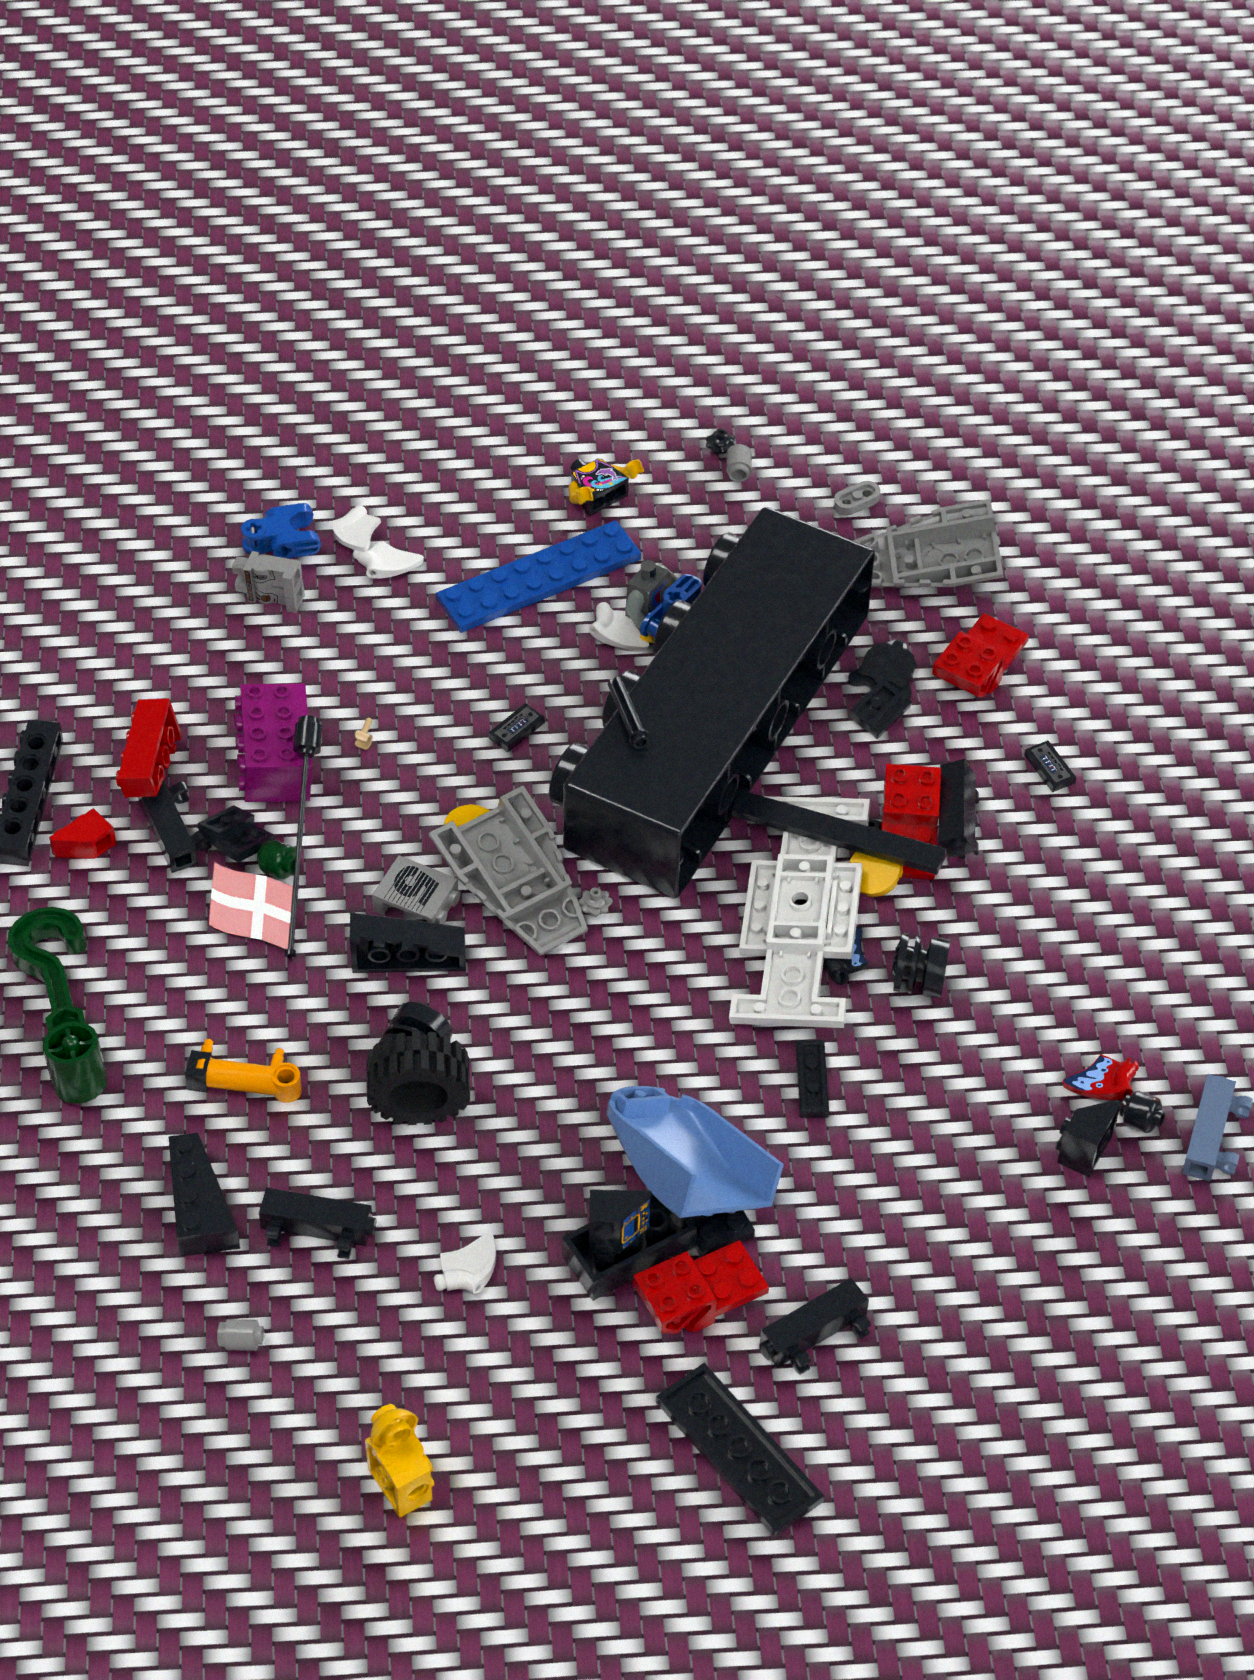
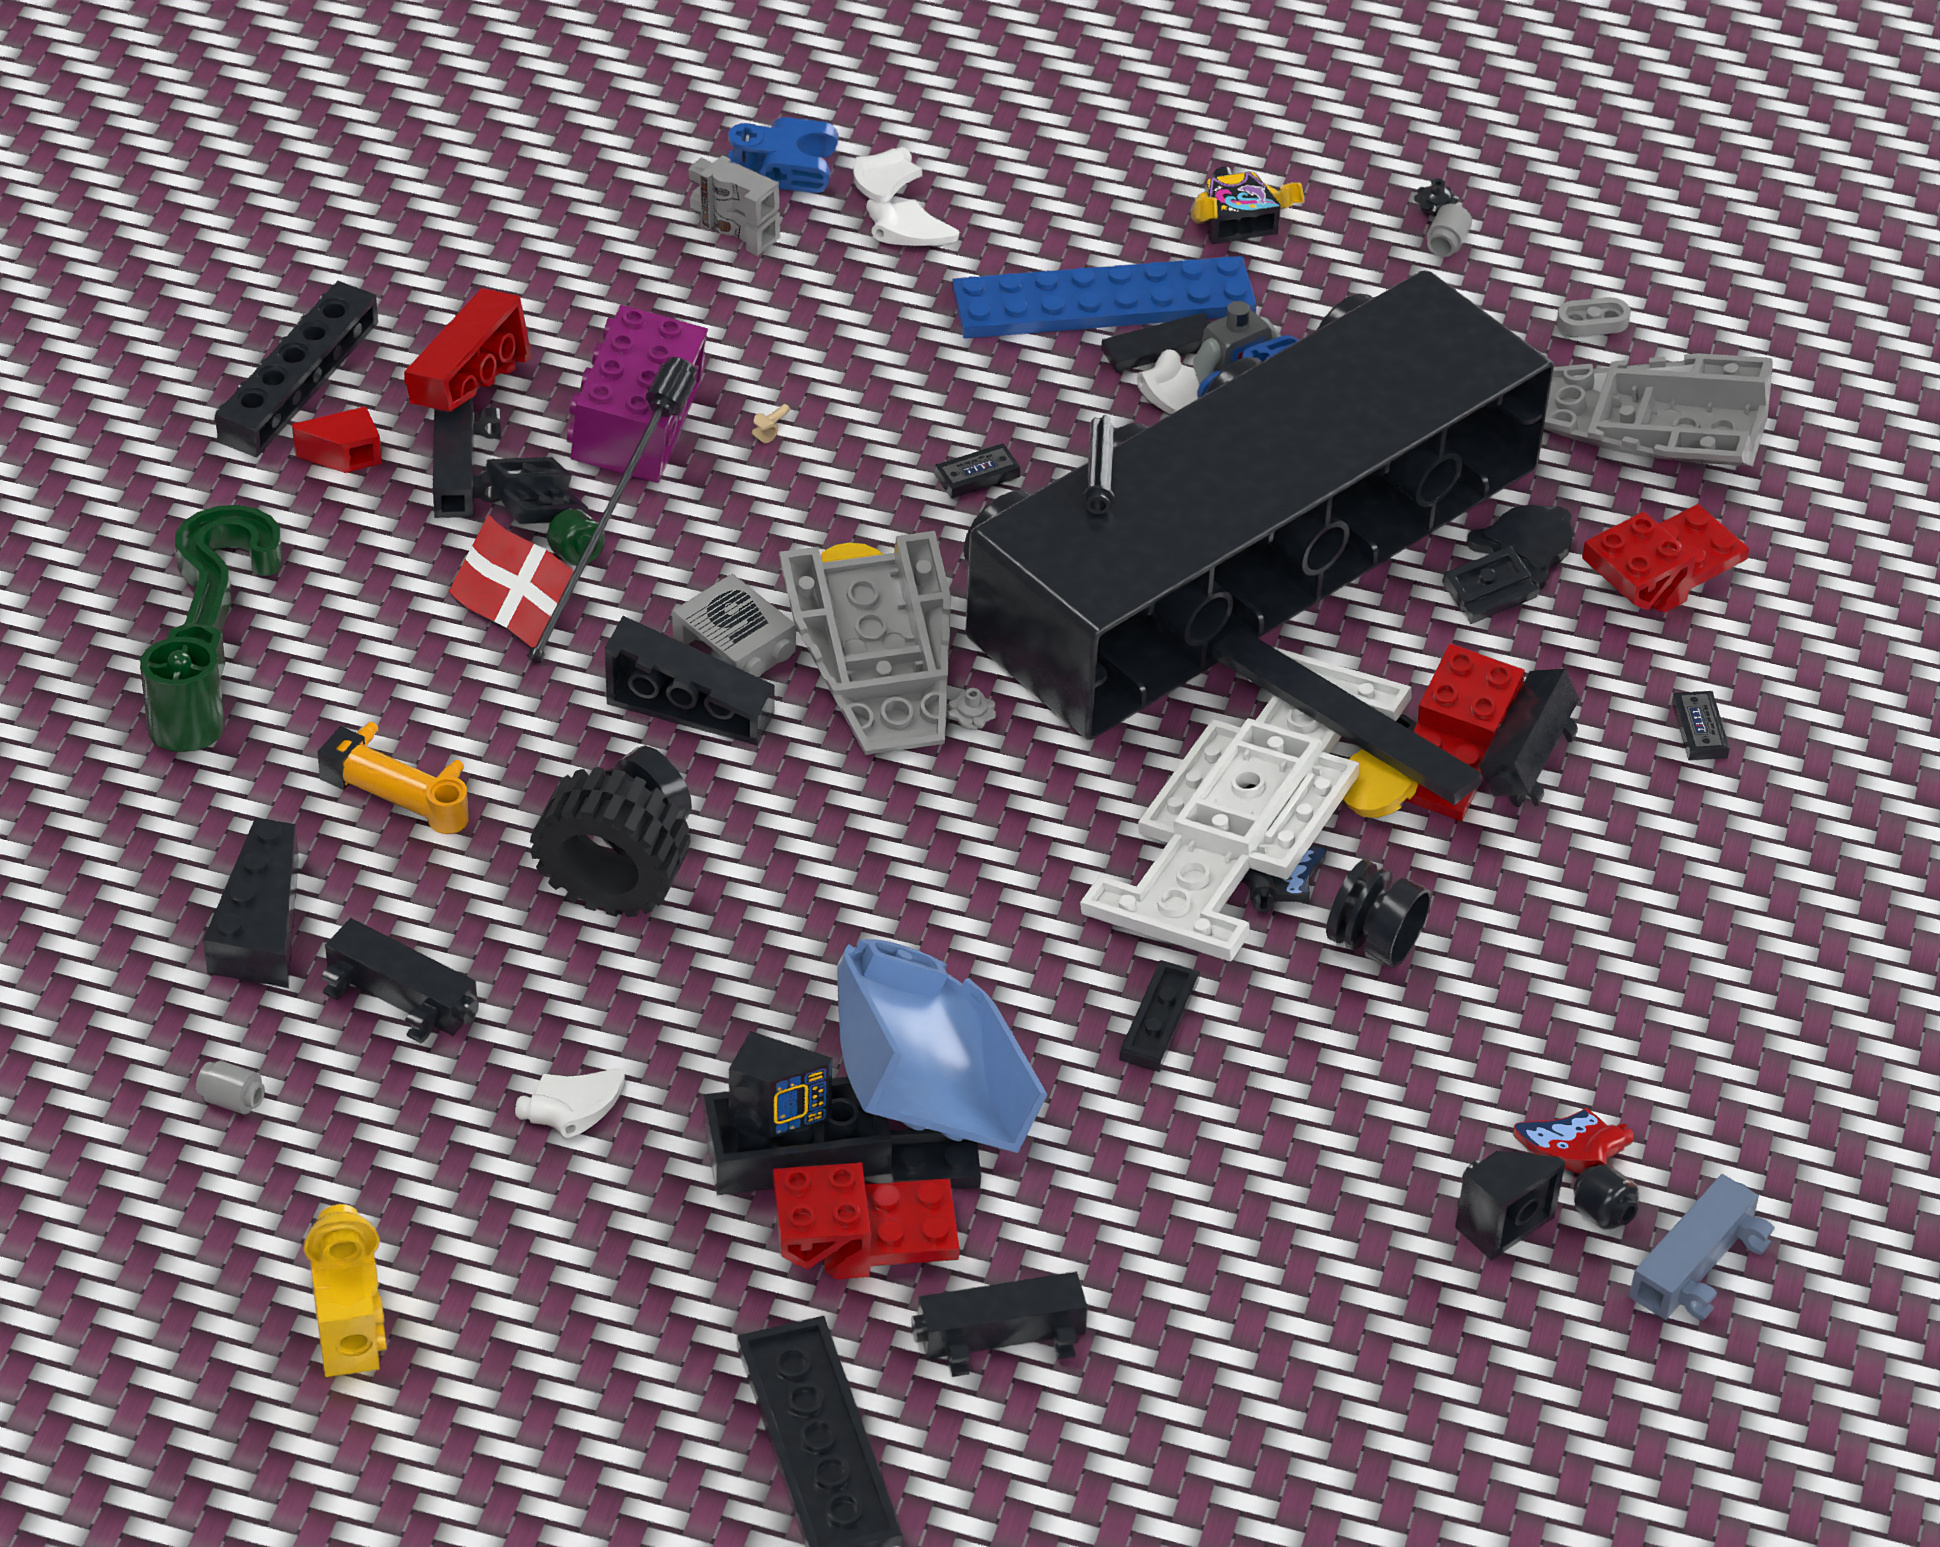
camera: 20 degrees right, 5 degrees down
none -> black tile [1101,313,1210,373]

